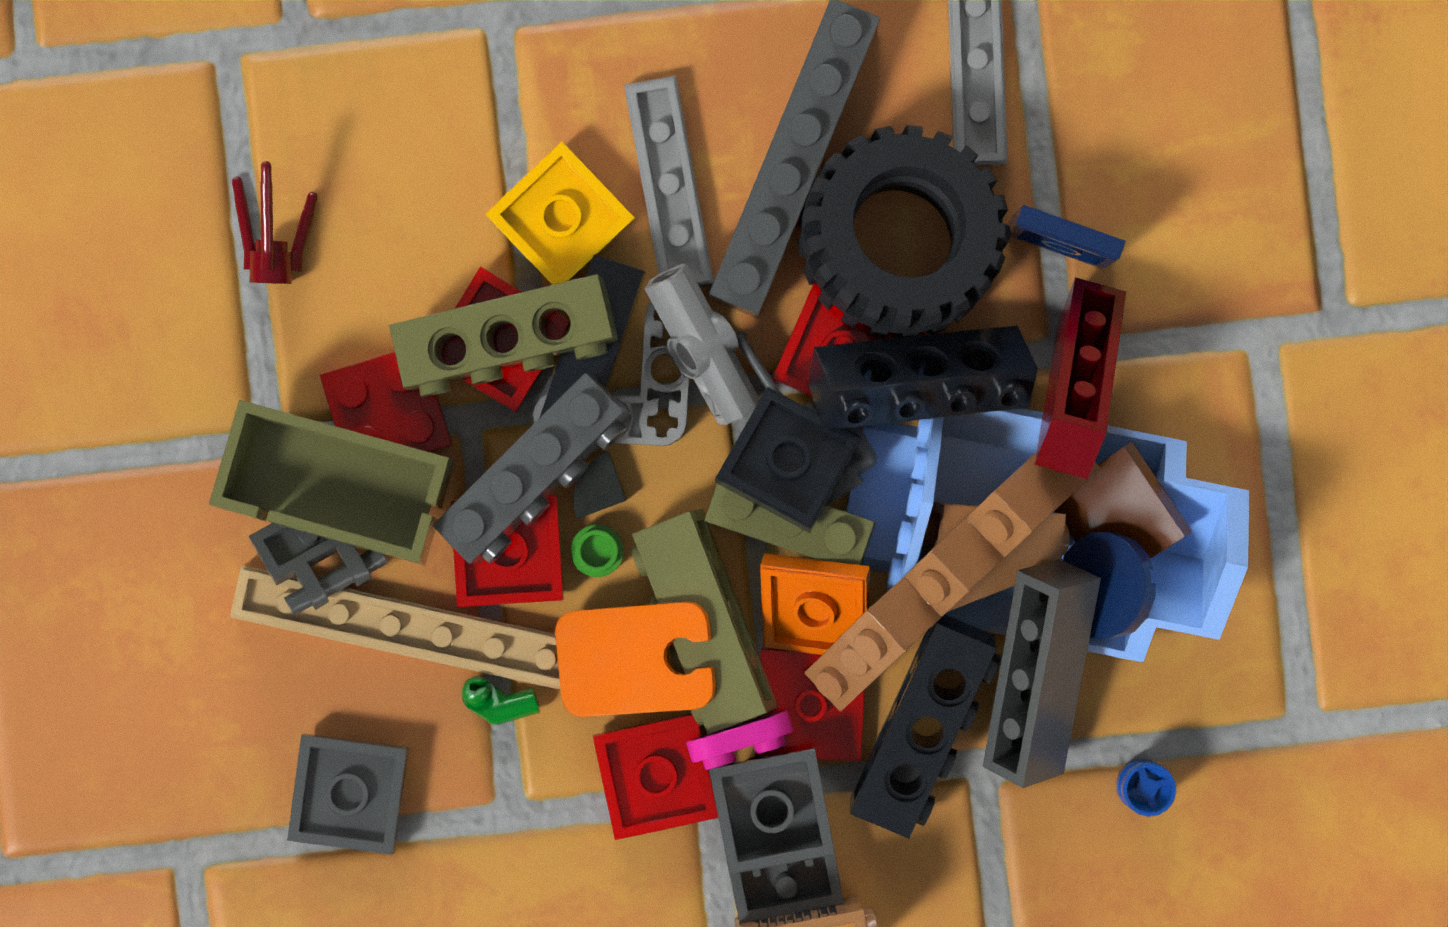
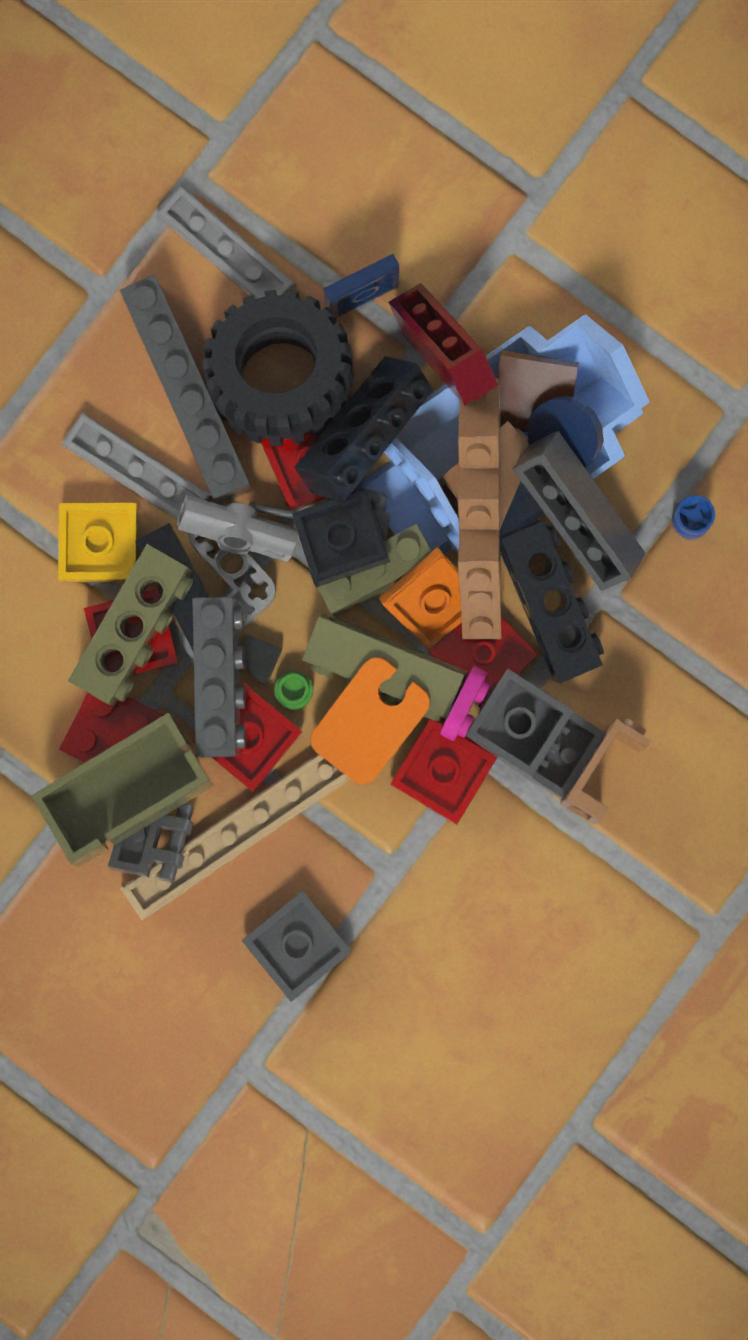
camera: 45 degrees left, 5 degrees down
green arm [462,676,540,725] -> none

